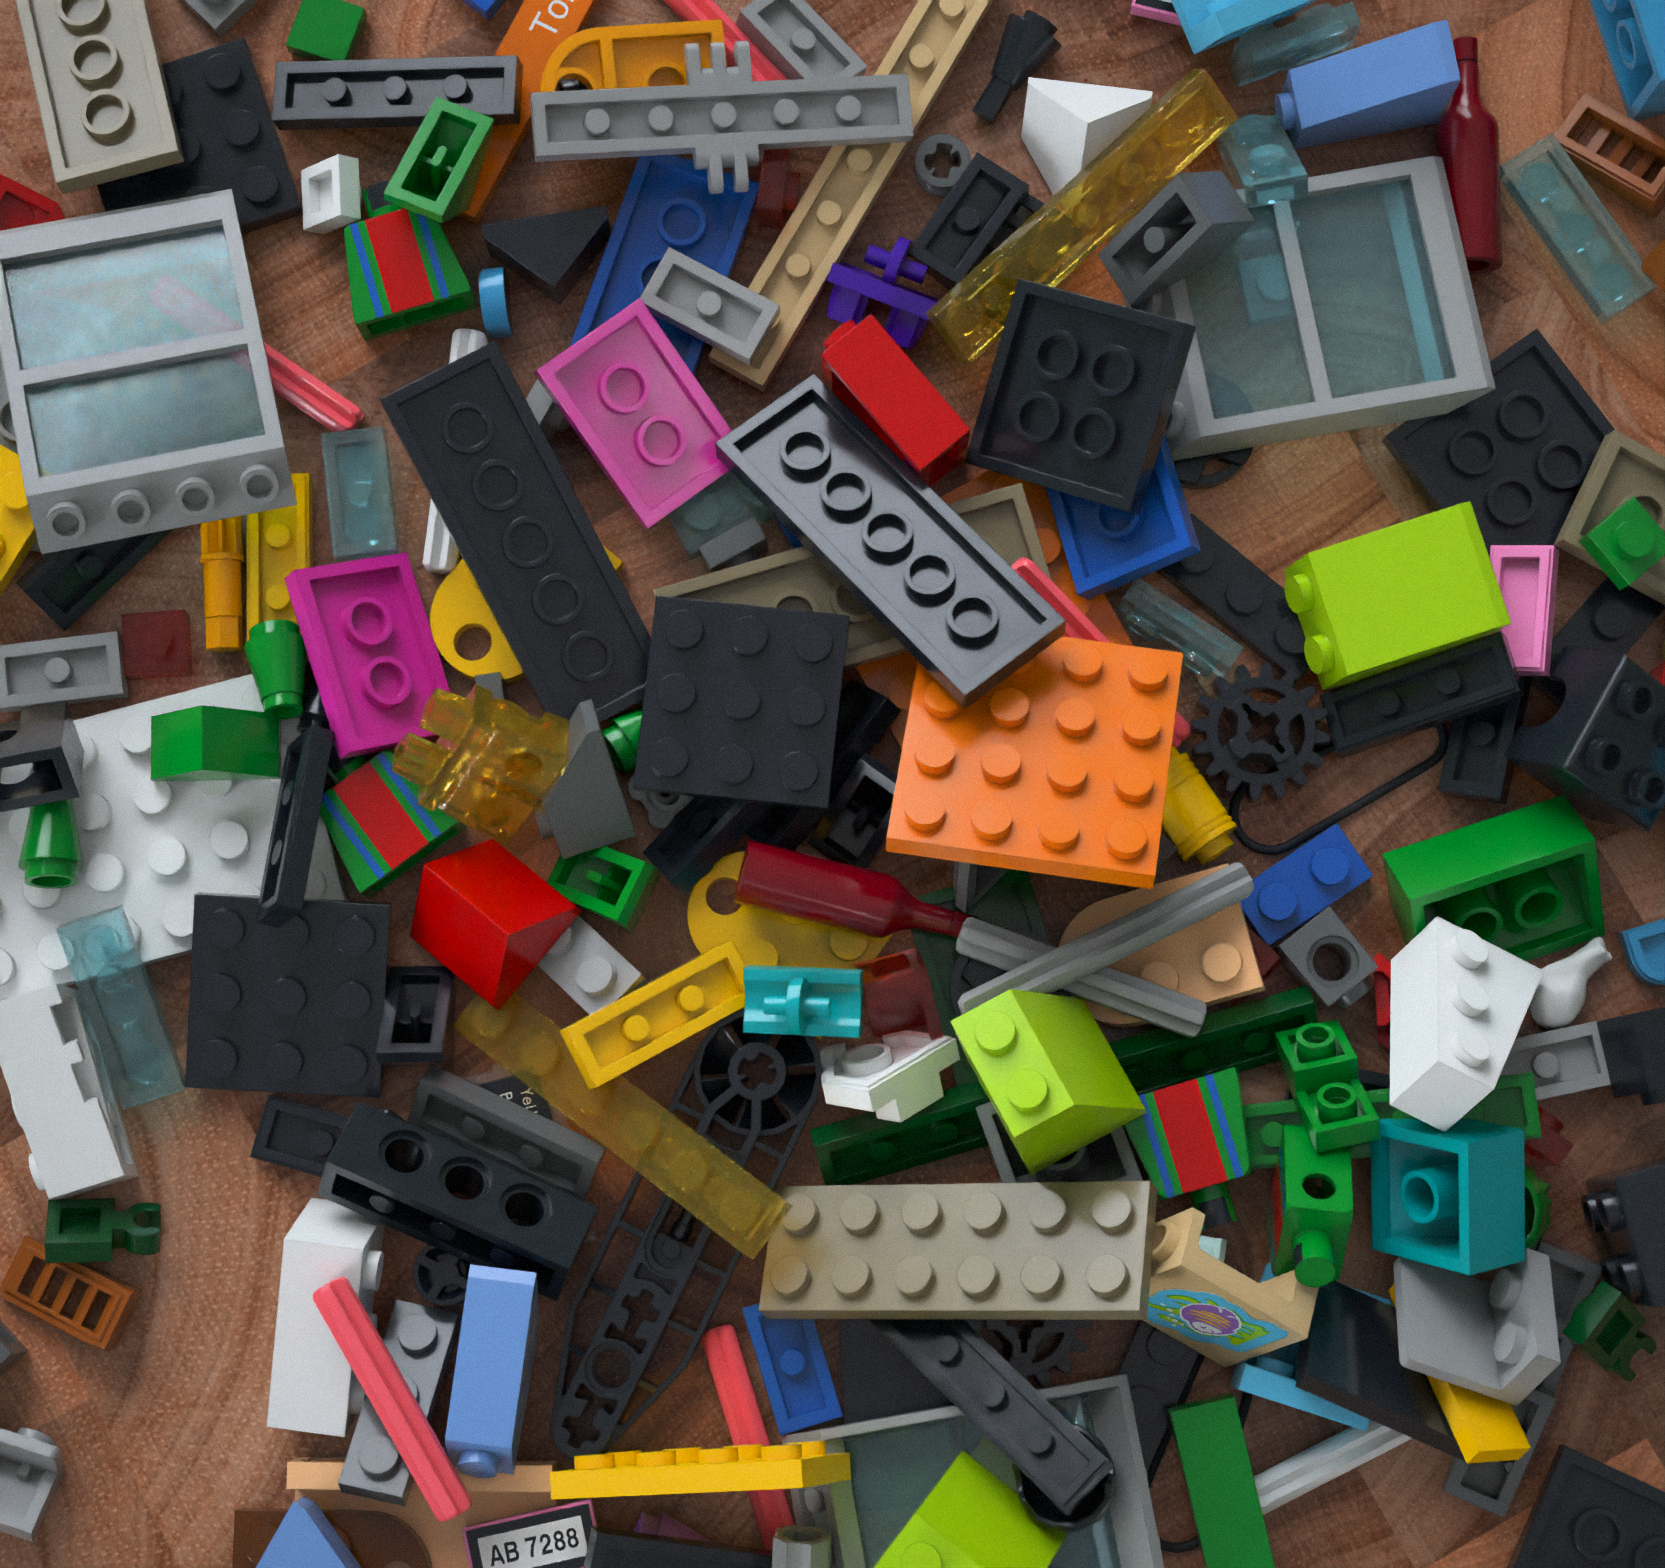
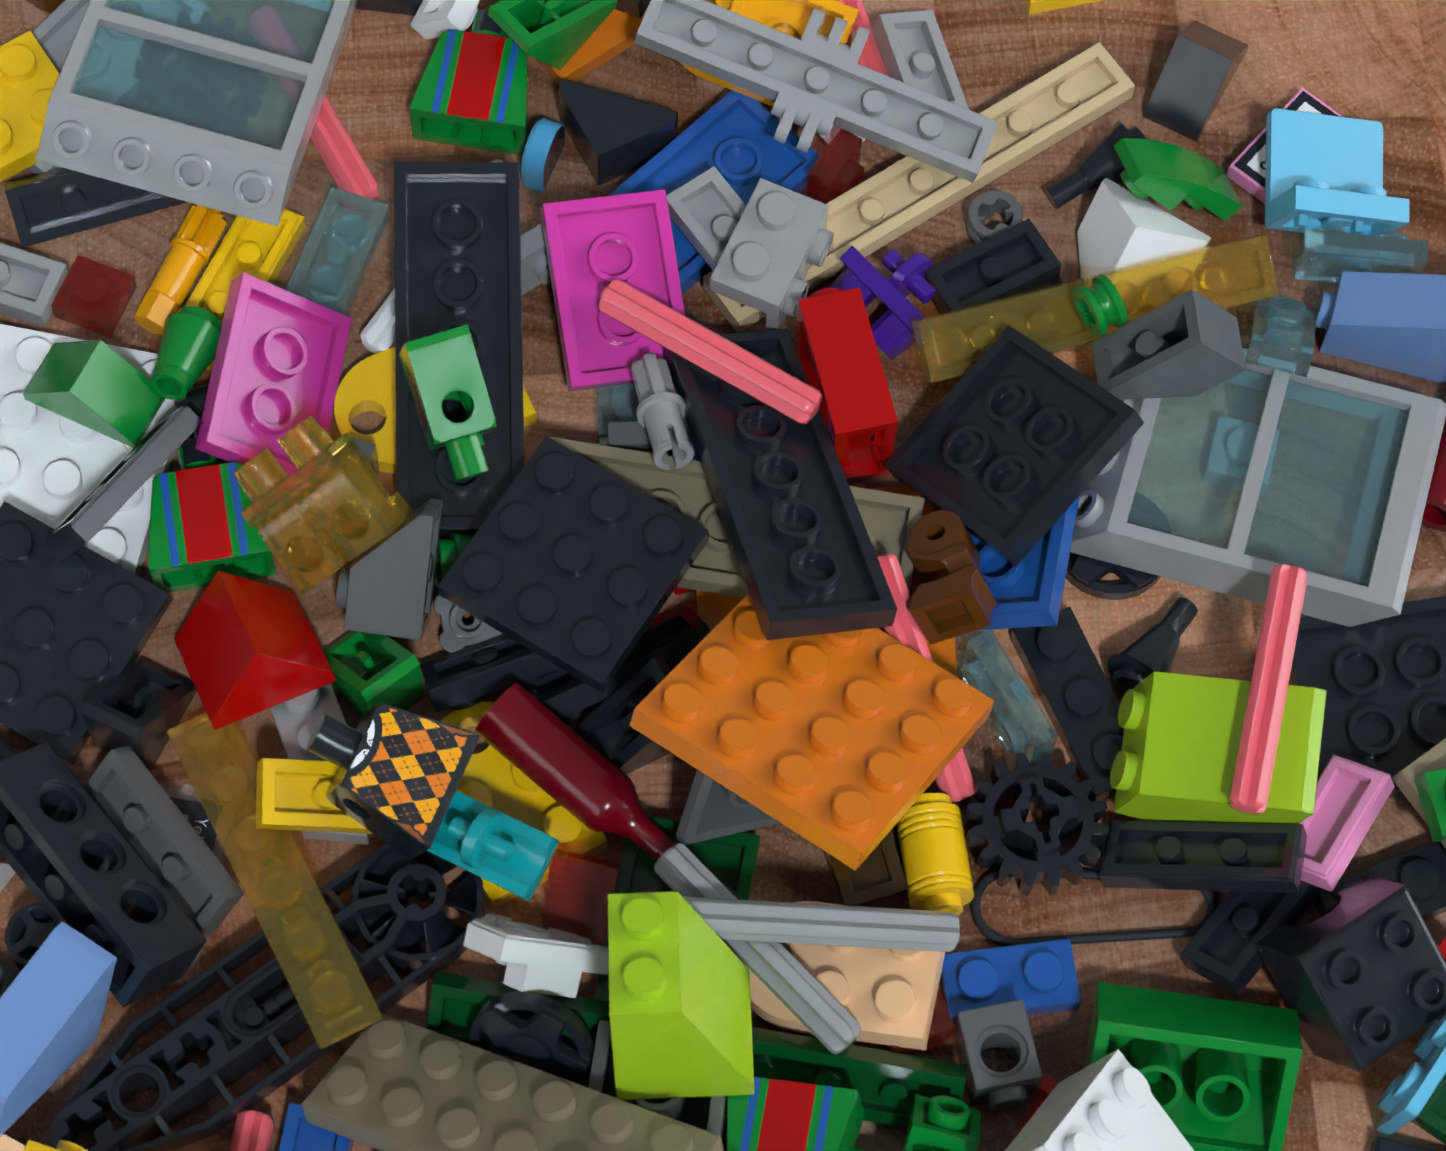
camera: 20 degrees right, 15 degrees down
none -> torso [306,704,480,860]
none -> torso [398,324,497,481]
none -> black wheel [469,992,594,1086]
none -> coral axle [598,279,822,424]
none -> light grey axle [630,353,694,470]
none -> light grey bracket [709,178,834,330]
none -> reddish brown leg [907,510,997,645]
none -> green bush [1072,274,1128,338]
none -> black cone [1107,597,1198,695]
none -> green slope [1114,138,1243,222]
none -> coral axle [1230,564,1307,814]

